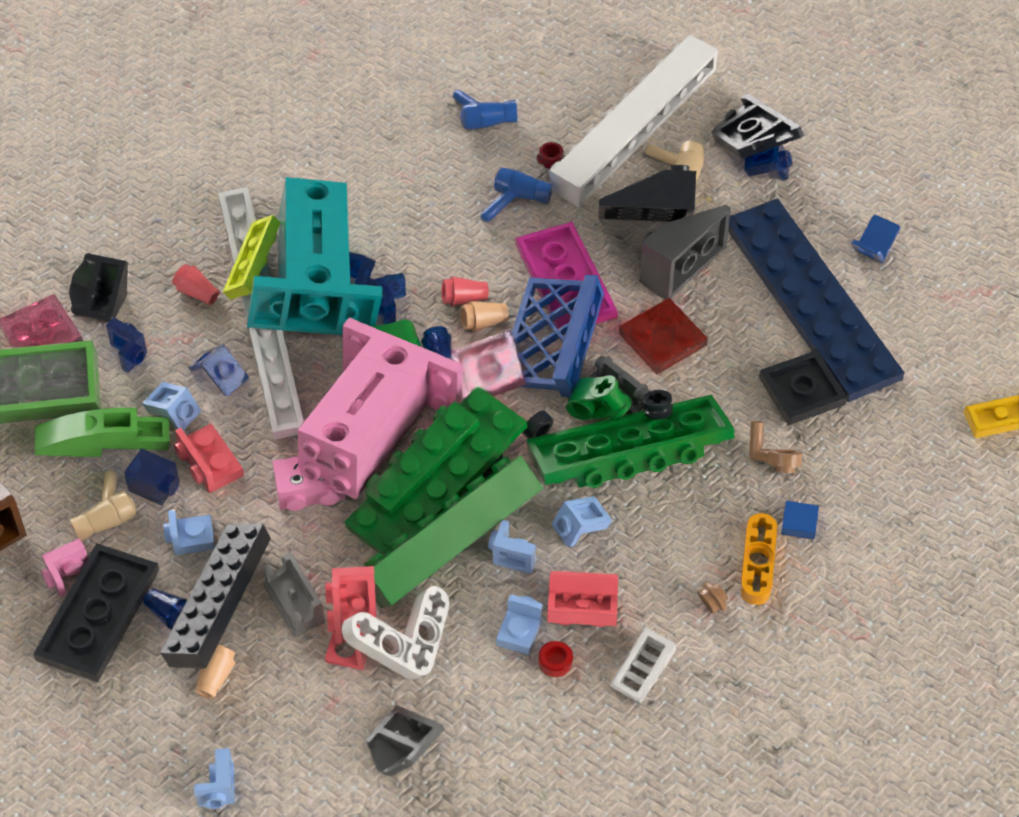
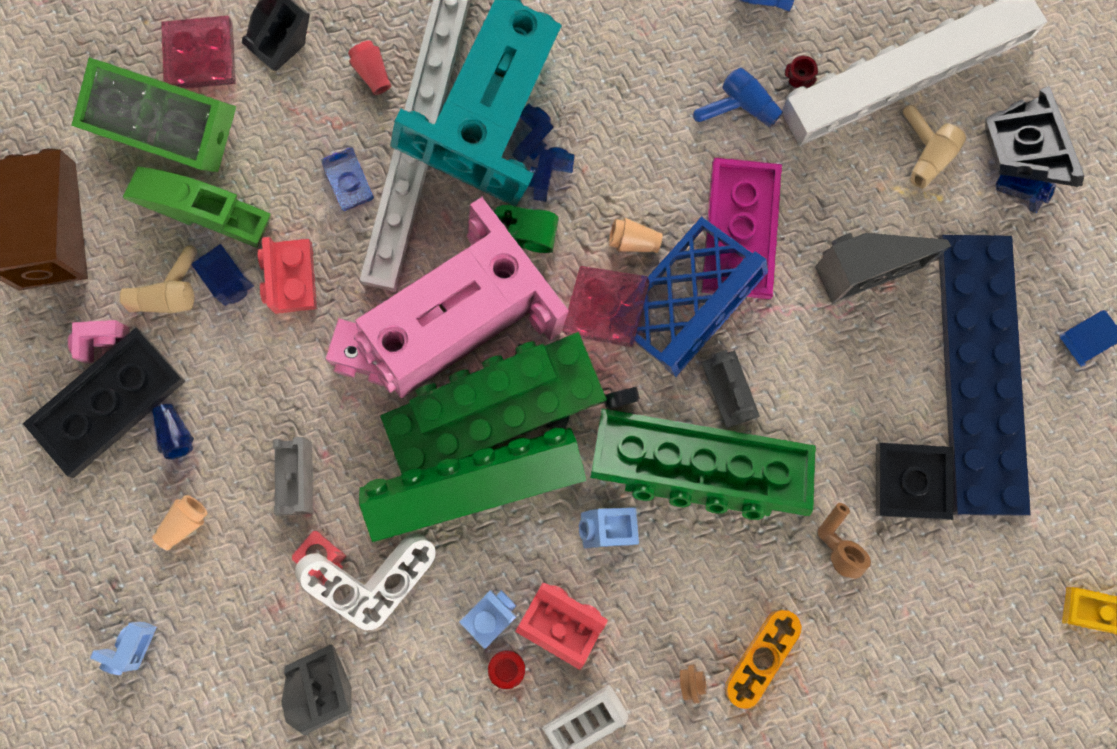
camera: 25 degrees right, 25 degrees up
clear blue bracket [106,317,148,373] -> none
light blue bracket [142,382,201,431] -> none
black piece [160,524,271,668] -> none
light blue bracket [163,510,215,556] -> none
neon yellow plate [222,215,281,300] -> none
coral bracket [325,566,377,644] -> none
clear blue cone [421,326,452,360] -> none
coral cone [441,276,488,307] -> none
light blue bracket [488,520,536,574] -> none
green piece [566,375,632,421] -> none
black slope [598,165,696,222] -> none
clear red plate [619,298,708,374] -> none
black bush [643,390,673,420] -> none
blue tile [781,501,819,539] -> none

